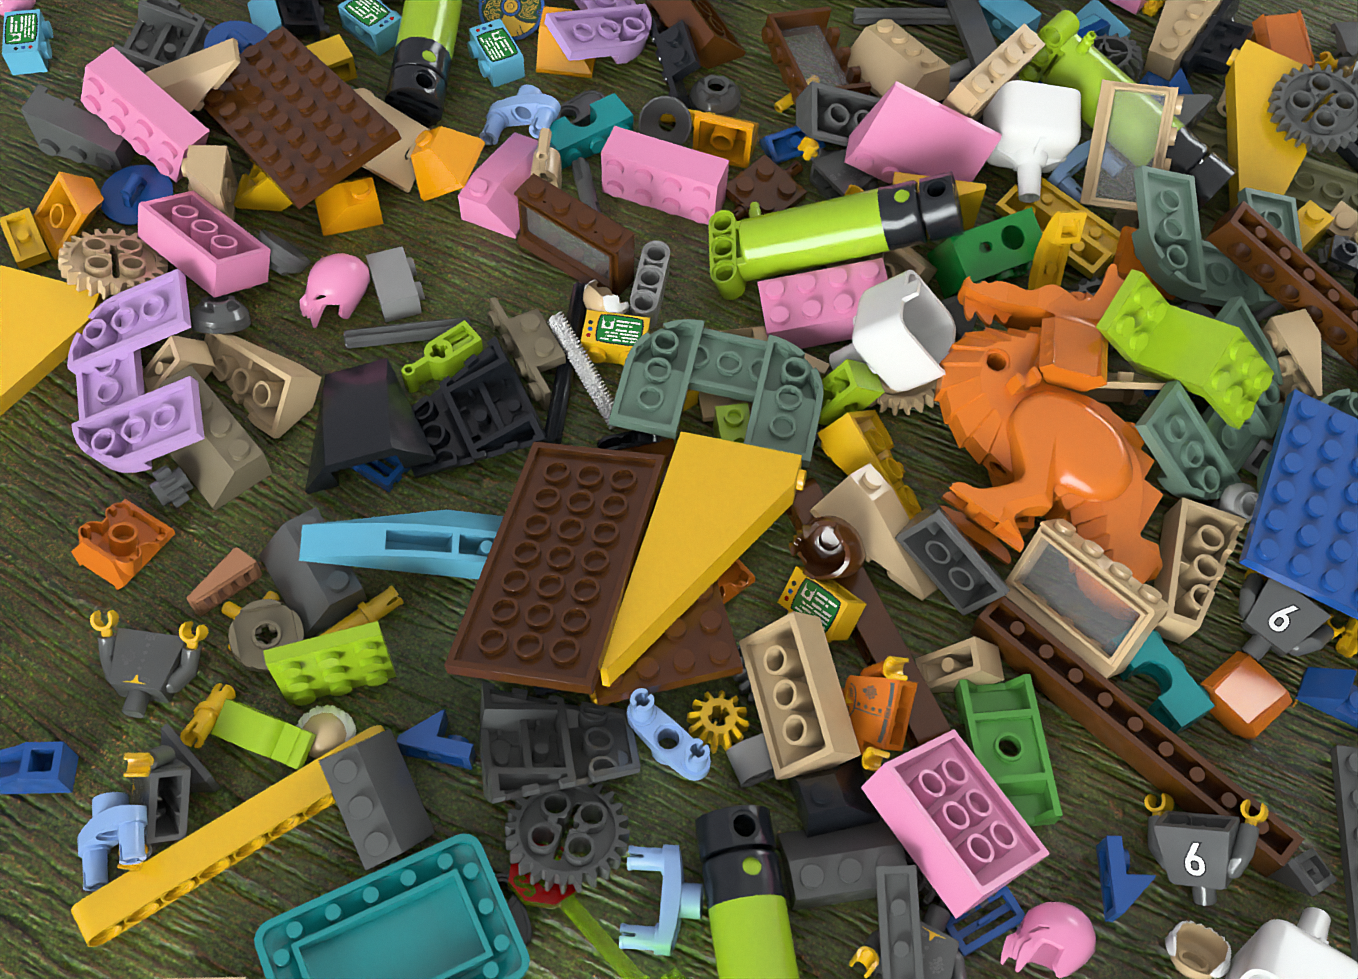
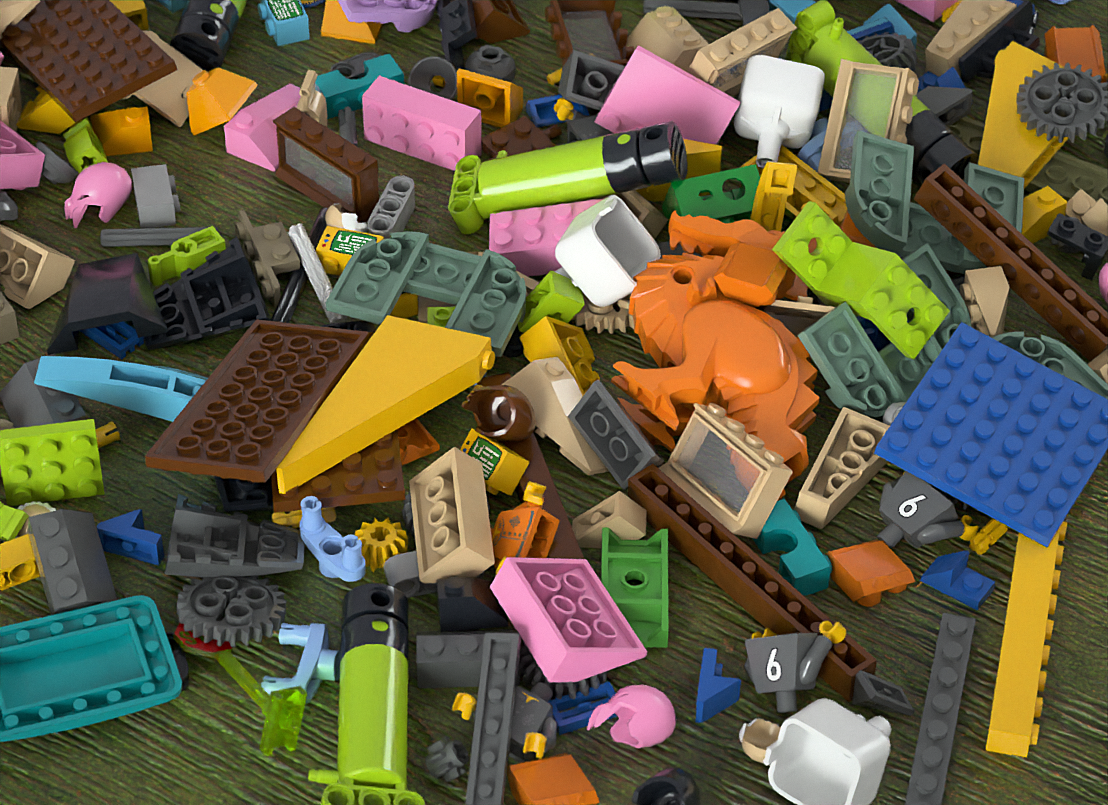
camera: 10 degrees right, 15 degrees down
light blue connector [479,85,561,145] -> none
none -> lime piece [63,117,108,174]

